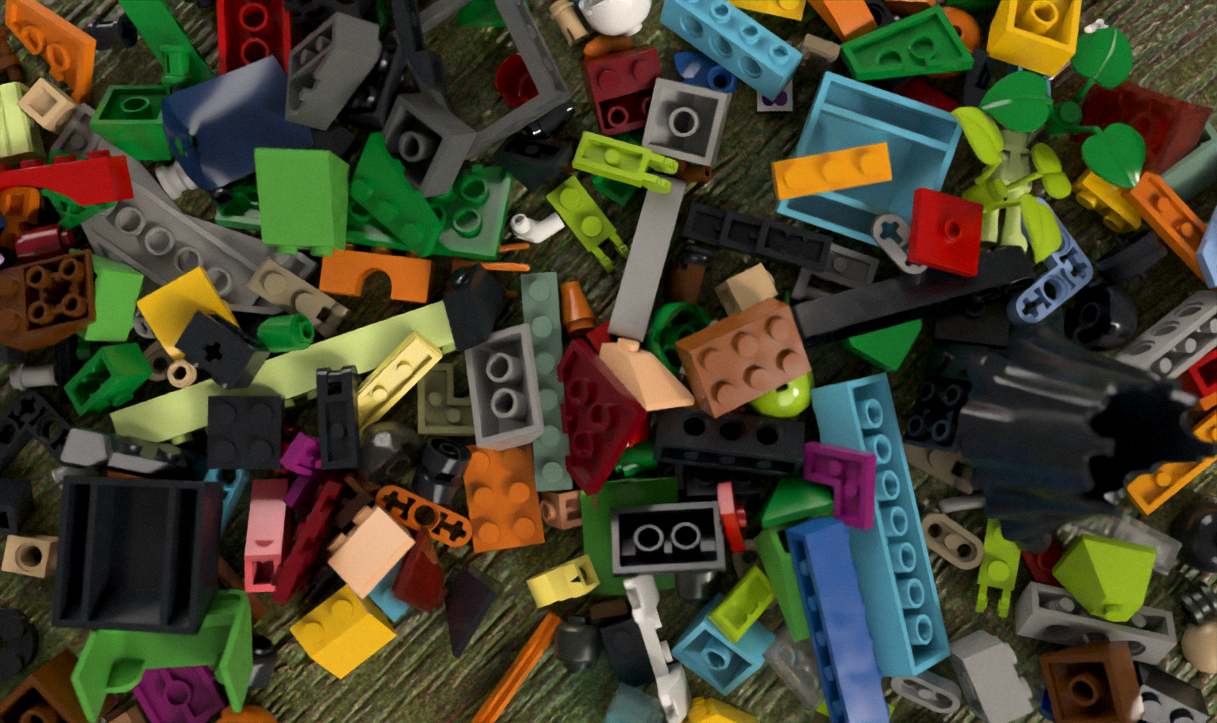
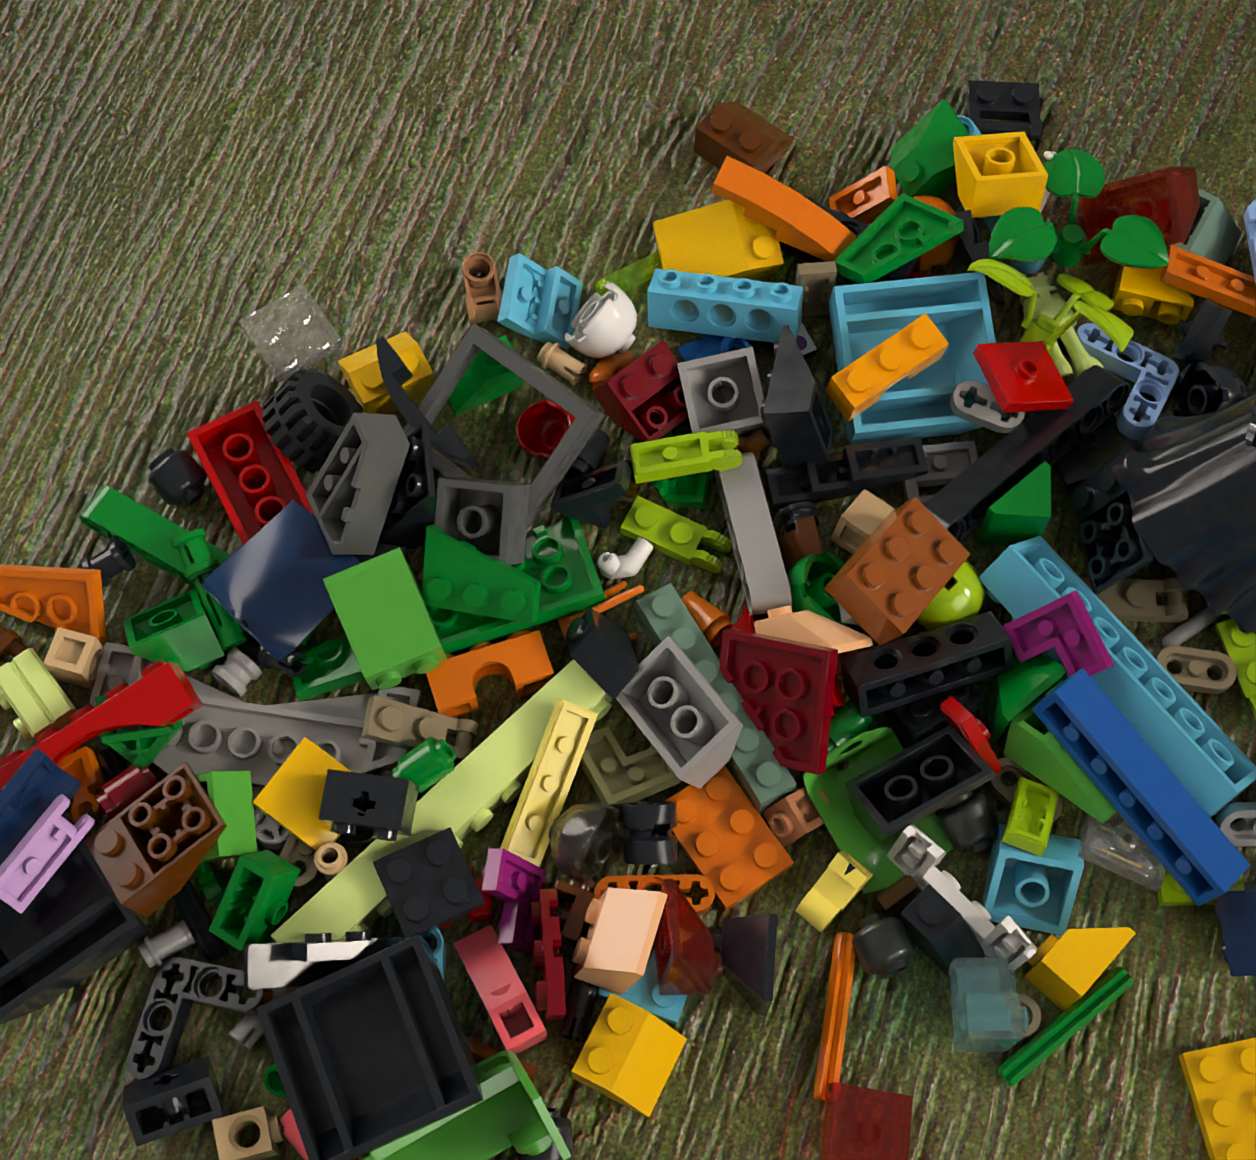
camera: 25 degrees left, 20 degrees down
black plate [316,365,362,470] -> none
none -> black slope [760,325,834,463]

